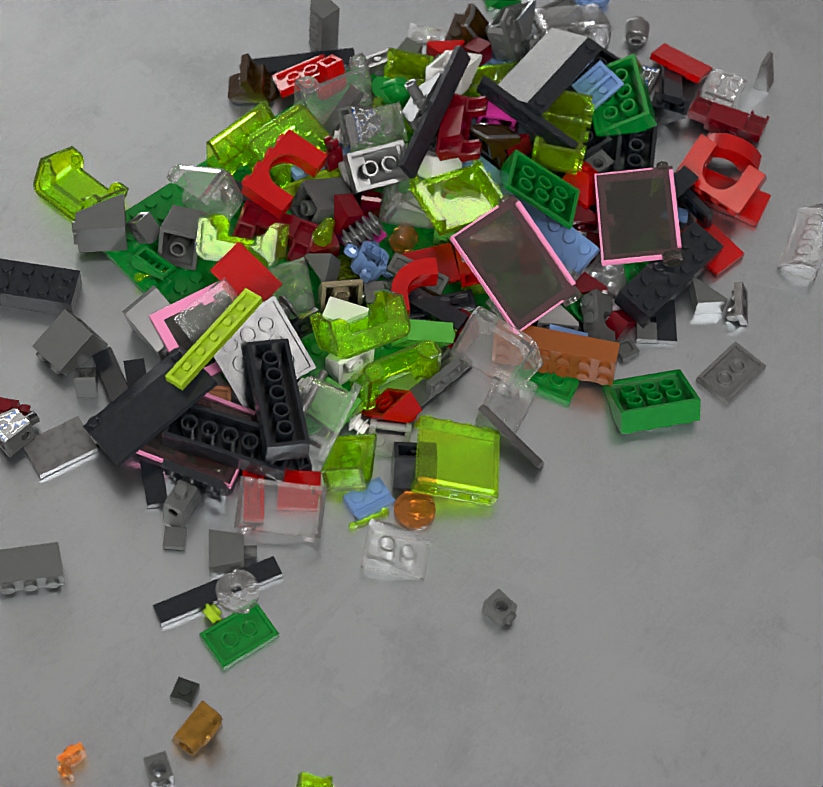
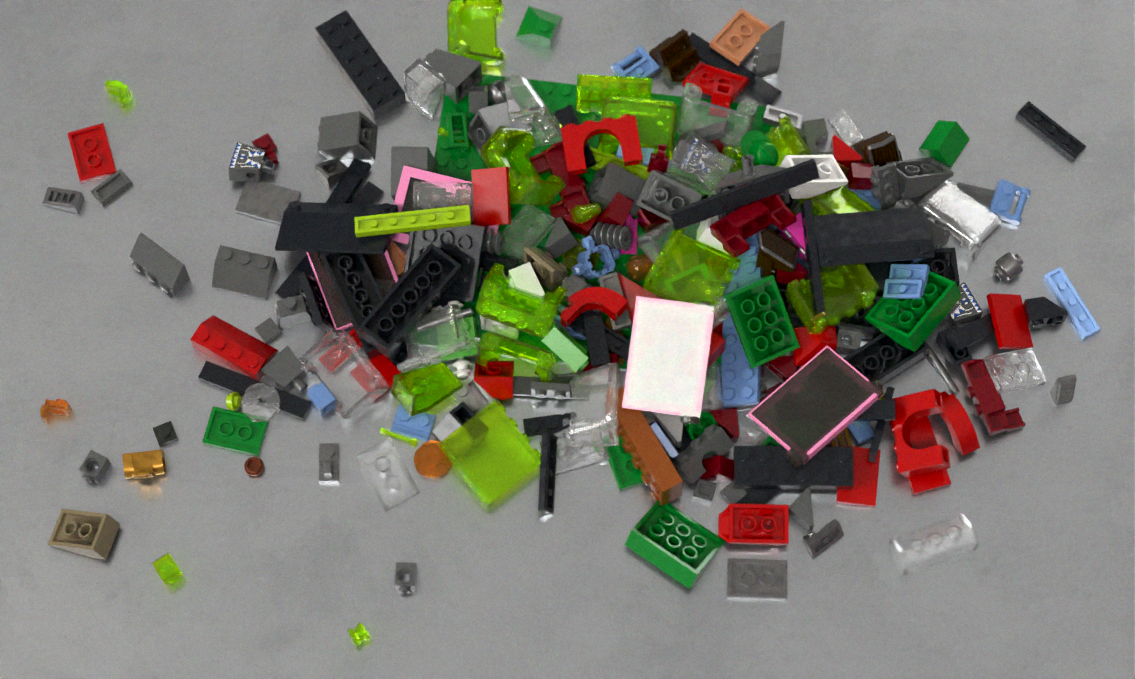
camera: 55 degrees right, 10 degrees up
none -> red slope [190,315,279,381]
none -> dark grey slope [212,245,277,300]
none -> copper plate [244,457,264,476]
none -> medium blue brick [307,382,337,416]
none -> flat silver hinge [319,443,339,483]
none -> clear neon green wheel [347,622,371,647]
none -> clear slope [404,58,446,122]
none -> flat silver hair [488,80,515,105]
none -> green slope [516,6,563,49]
none -> black hinge [523,413,579,439]
none -> medium blue plate [611,46,660,90]
none -> nougat plate [709,8,771,66]
none -> red slope [718,504,789,547]
none -> flat silver bar [927,344,960,395]
none -> black slope [1023,297,1068,328]
none -> light blue tile [1044,267,1101,340]

